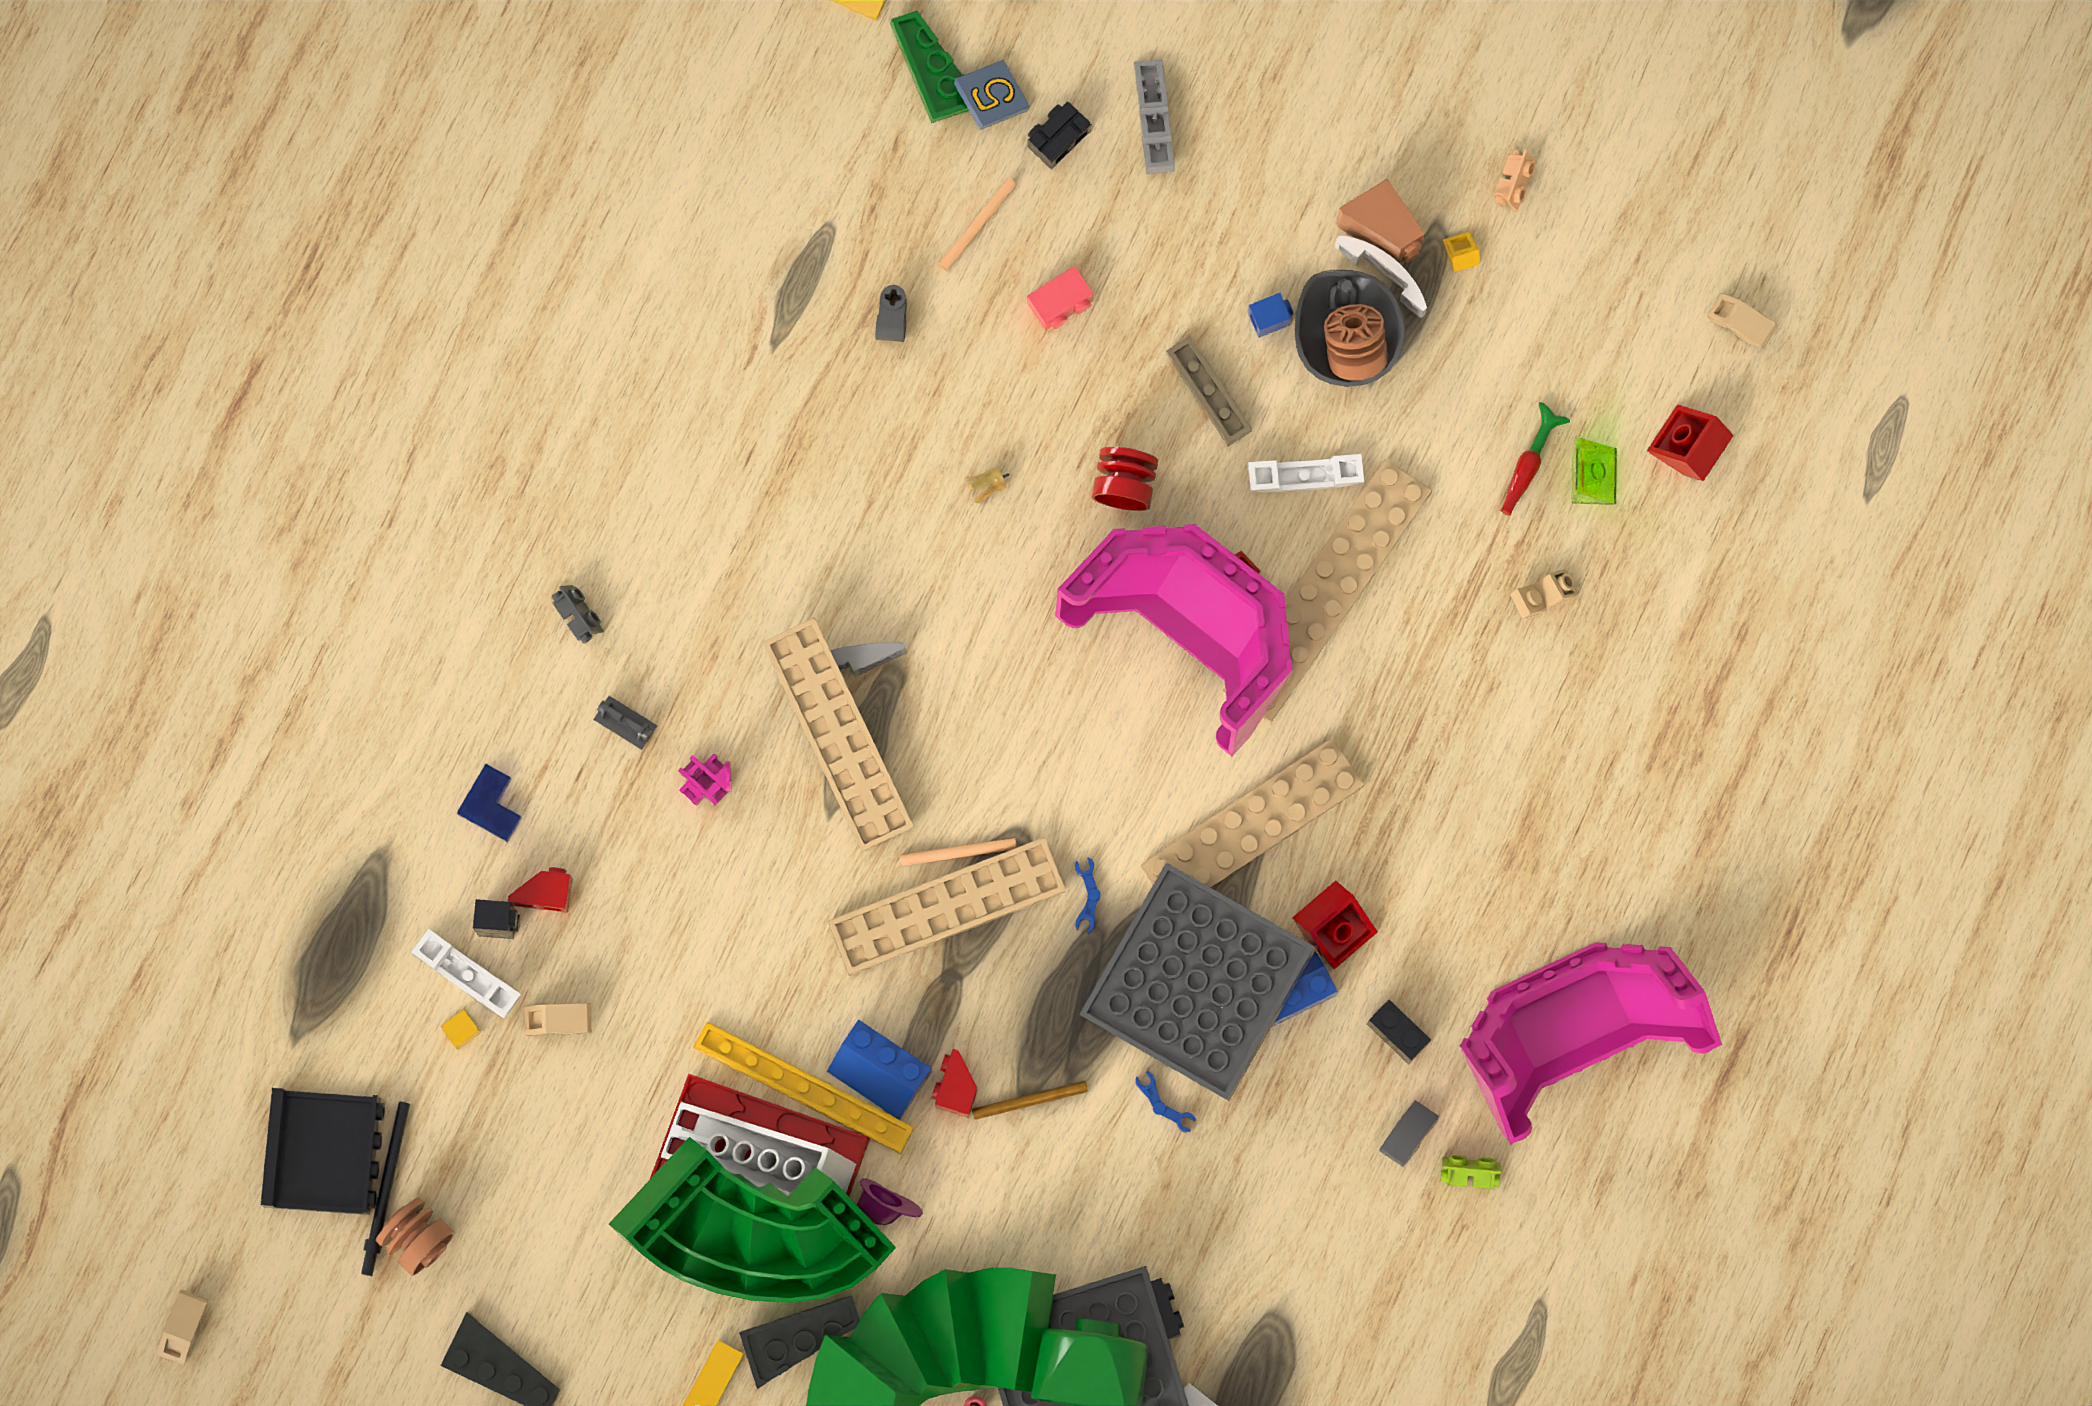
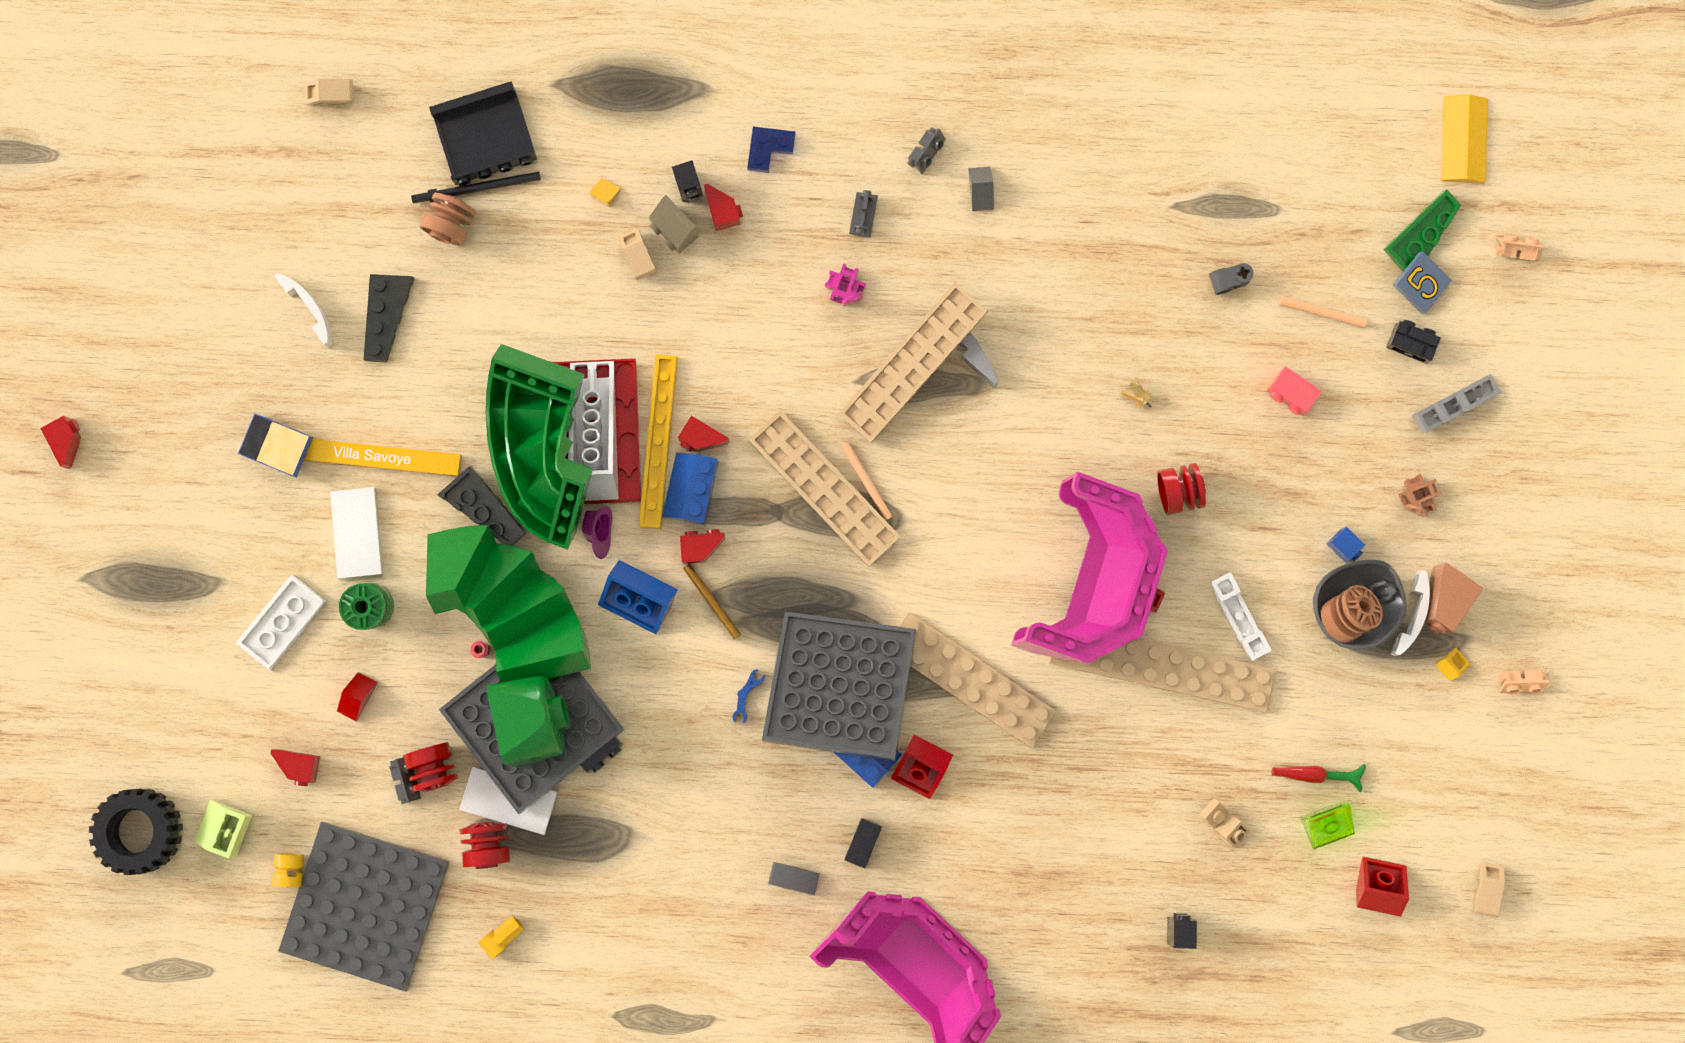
camera: 70 degrees right, 5 degrees up
white slope [411,929,522,1019] -> none
blue piece [1075,857,1100,934] -> none
dark tan plate [1166,336,1252,446] -> none
lime hinge [1440,1155,1502,1189] -> none
none -> blue slope [598,560,678,634]
none -> dark tan slope [649,195,699,254]
none -> red slope [677,415,730,452]
none -> dark grey slope [968,166,994,211]
none -> black brick [1167,913,1197,949]
none -> nougat piece [1398,474,1442,517]

